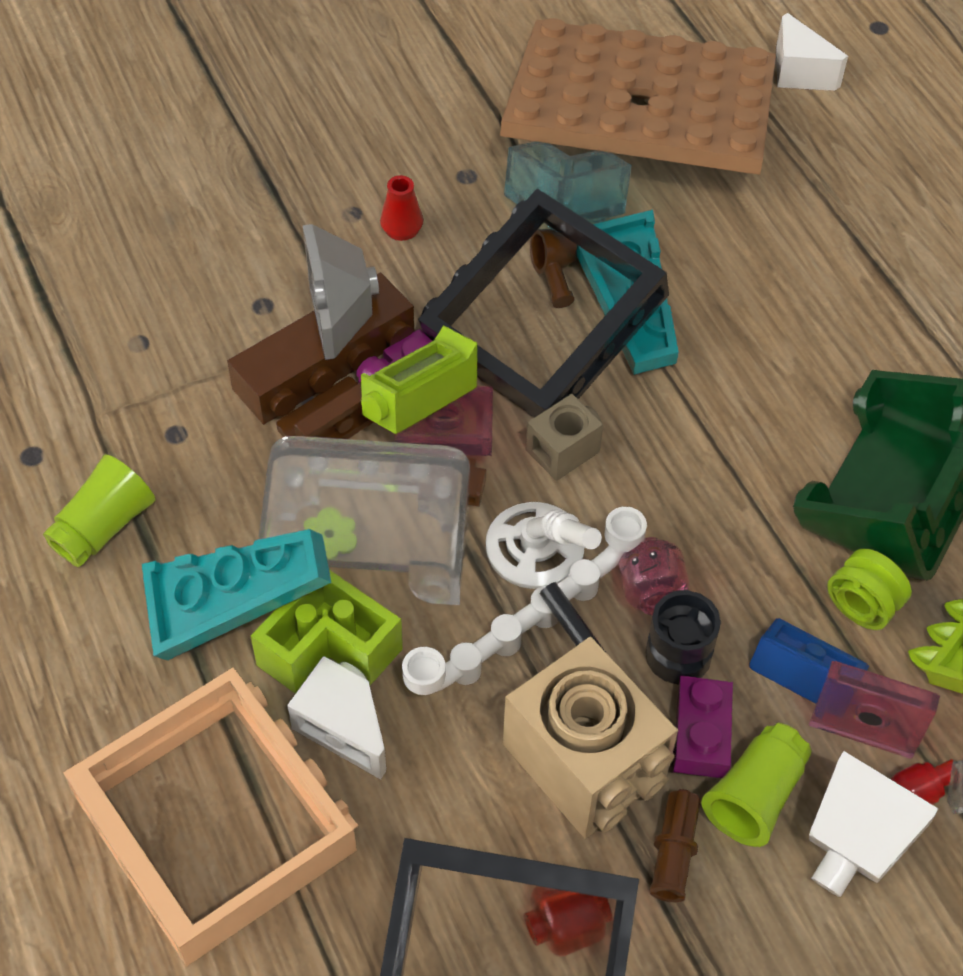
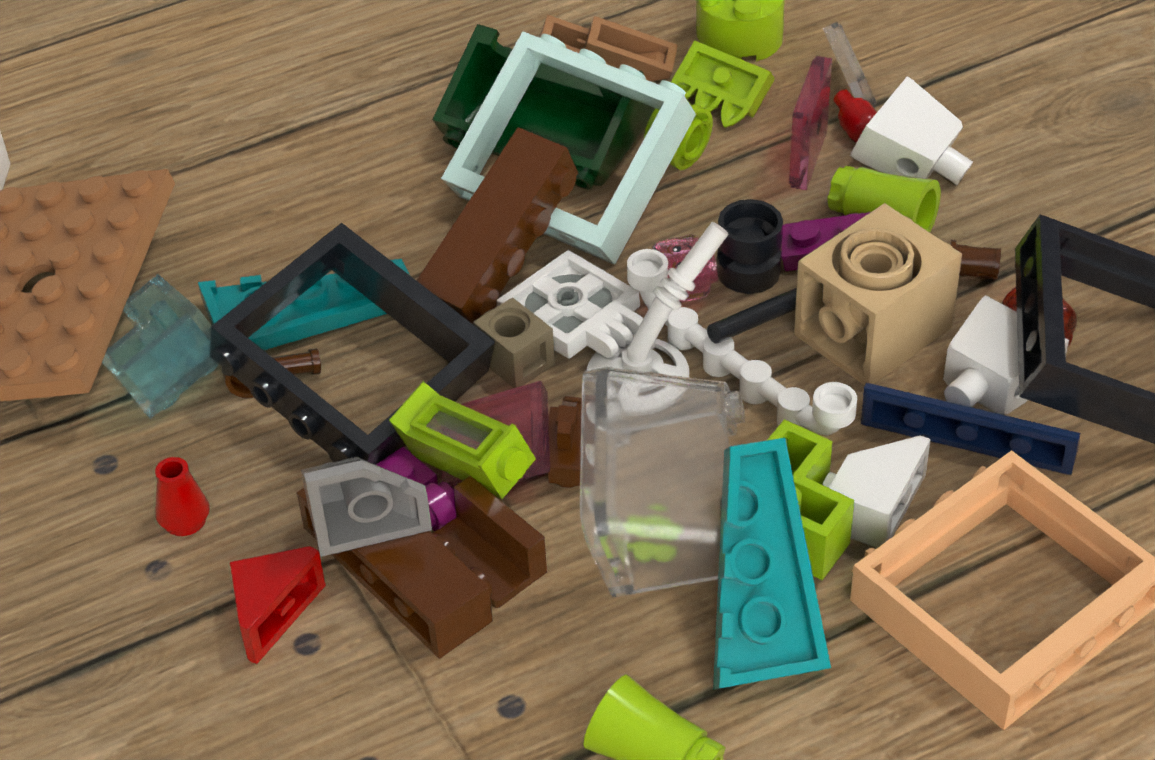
camera: 90 degrees left, 10 degrees down
blue slope [749,618,869,715] -> none
none -> red slope [230,546,326,664]
none -> reddish brown brick [416,127,578,324]
none -> light aqua window [441,31,696,265]
none -> white piece [497,250,643,359]
none -> dark blue slope [861,383,1081,475]
none -> white torso [943,295,1069,414]

